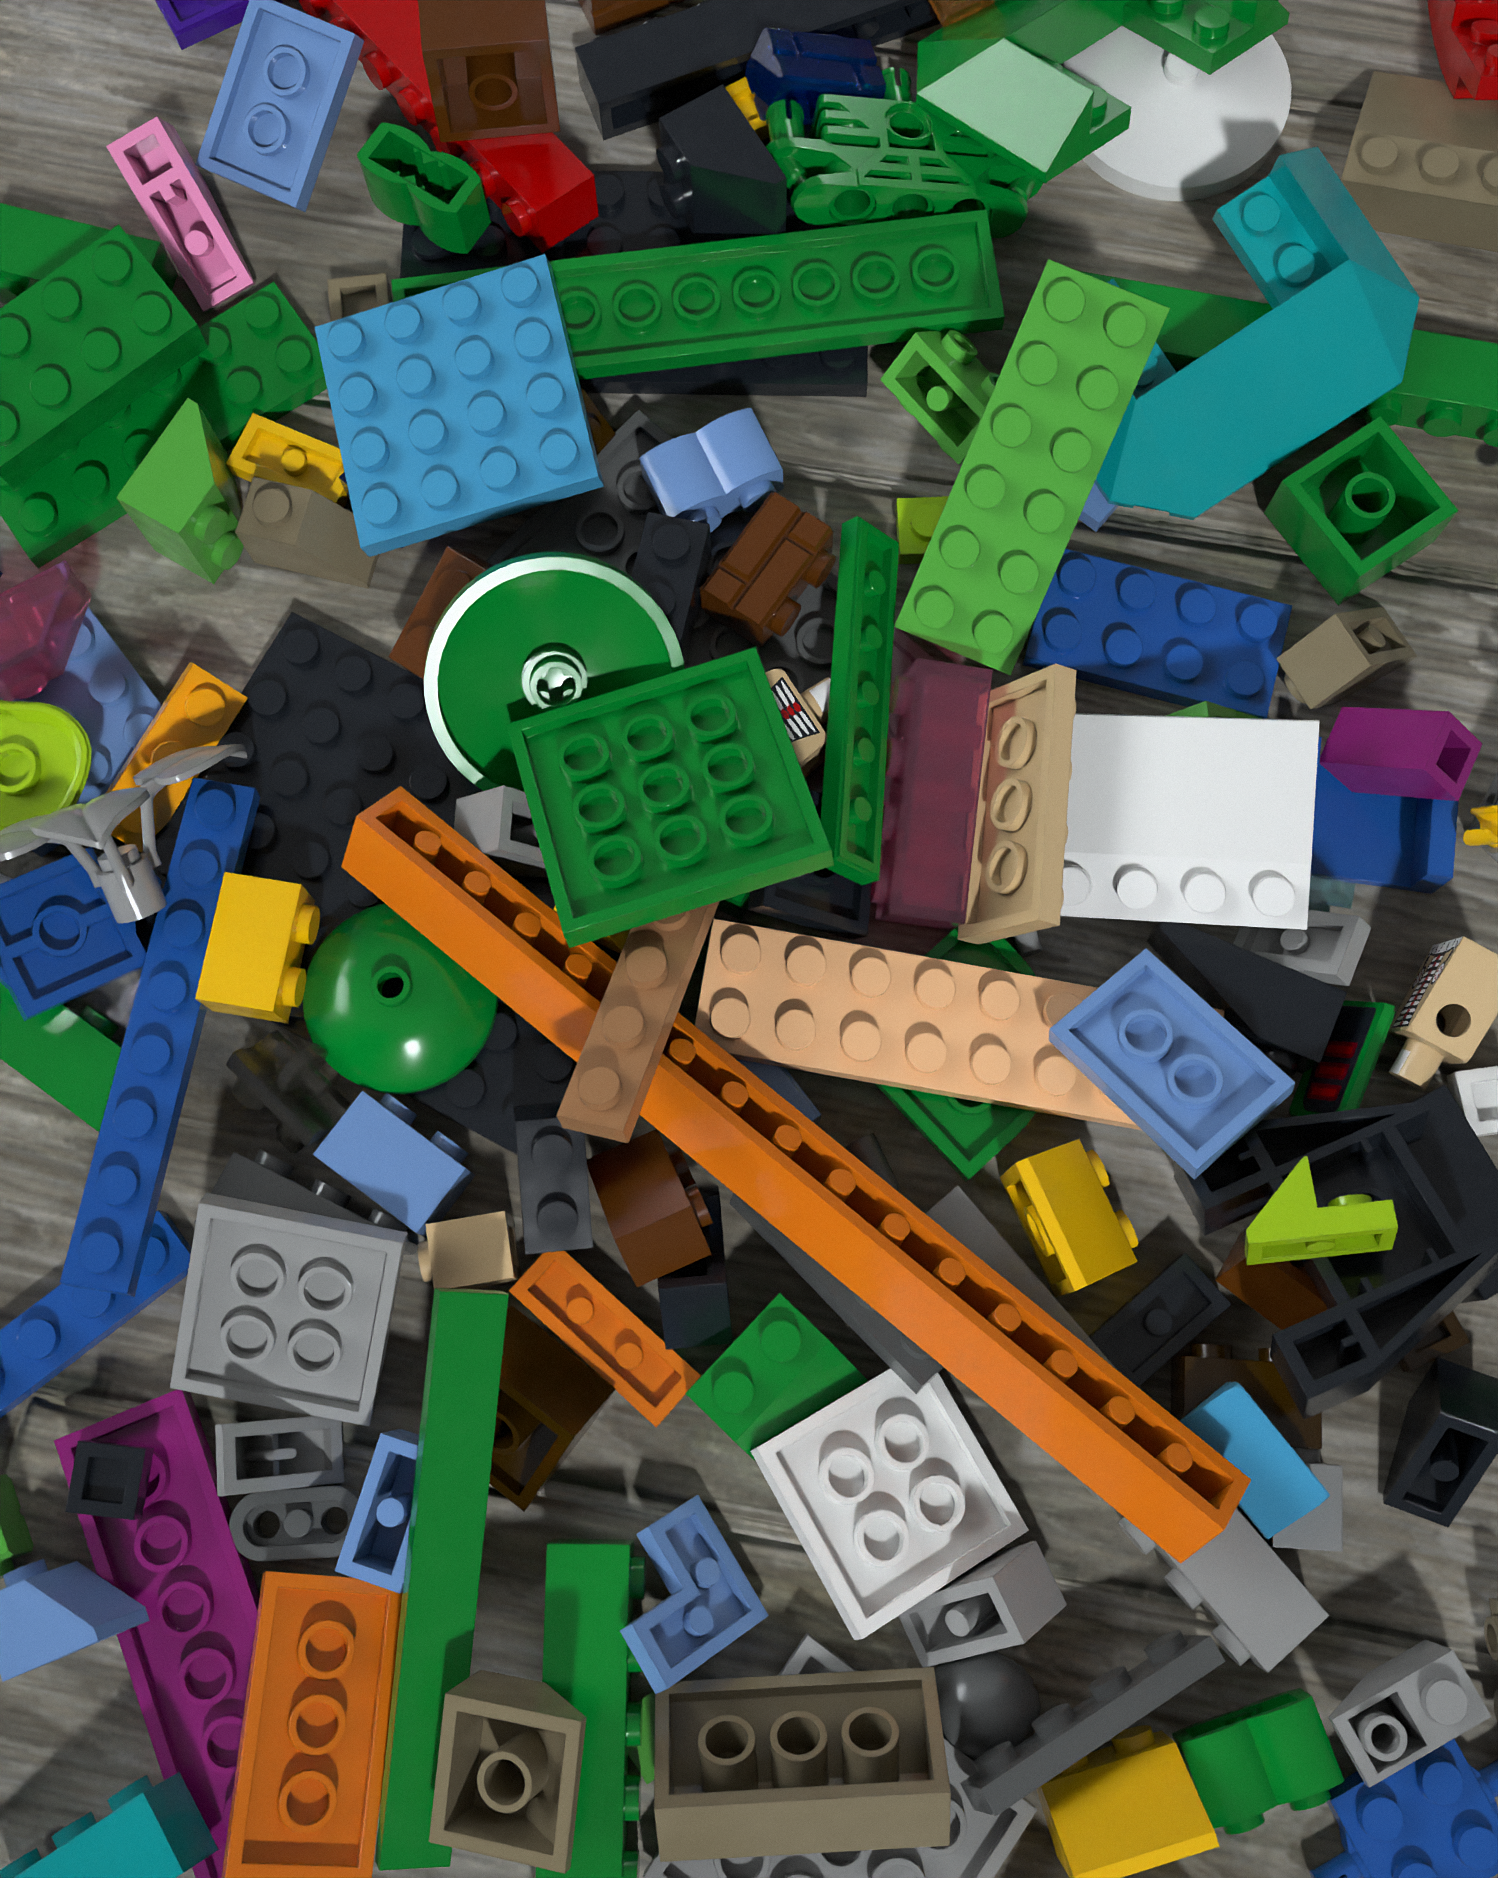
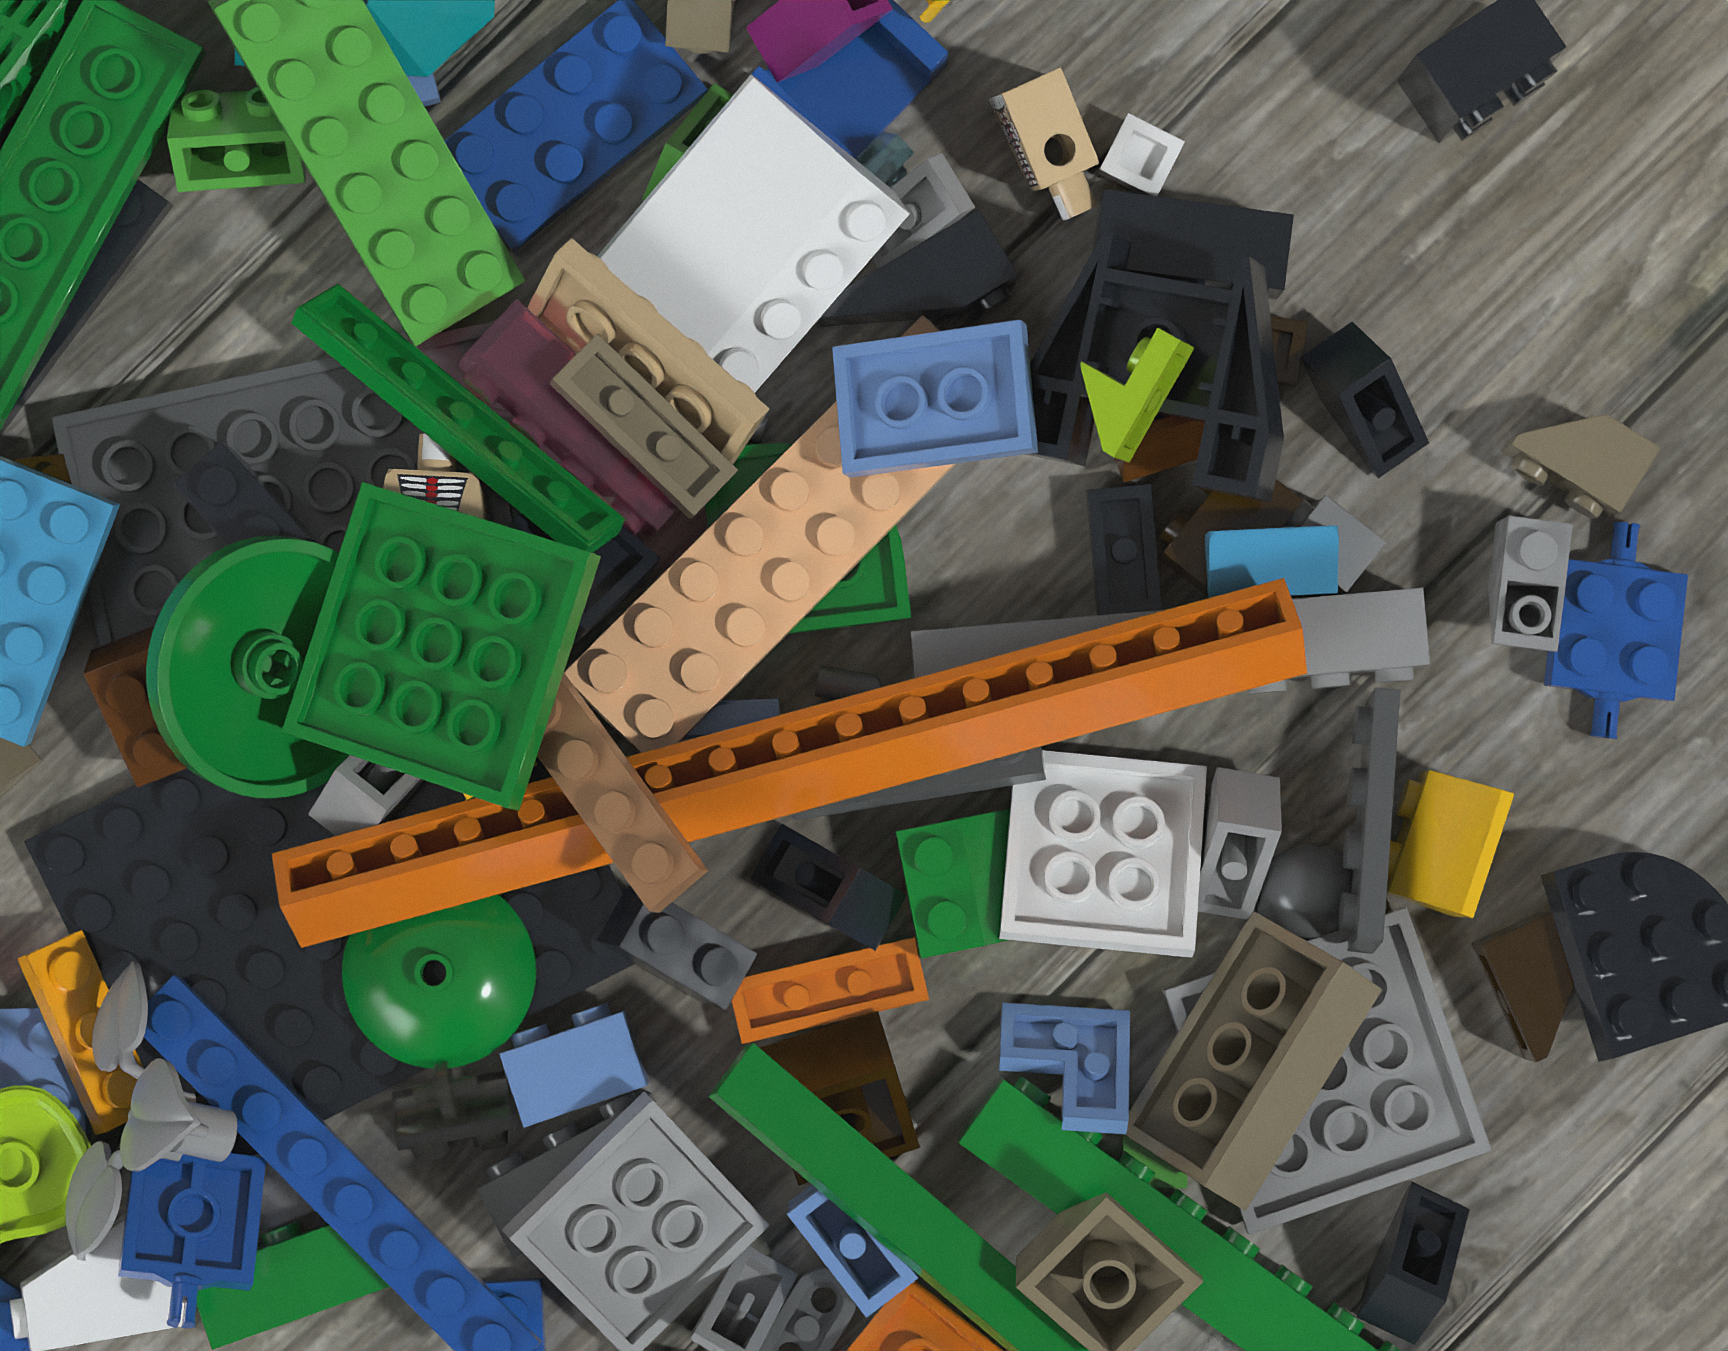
camera: 65 degrees left, 10 degrees up
yellow brick [195,872,320,1024] -> none
tan brick [418,1211,522,1289] -> none
reddish brown brick [587,1129,713,1287] -> none
medium blue brick [639,408,784,532] -> none
reddish brown brick [700,492,836,647] -> none
lime plate [895,496,949,564] -> none
yellow slope [999,1139,1138,1297] -> none
green brick [1172,1688,1344,1835] -> none
slope [1289,1000,1396,1117] -> none
none -> dark tan plate [549,334,738,519]

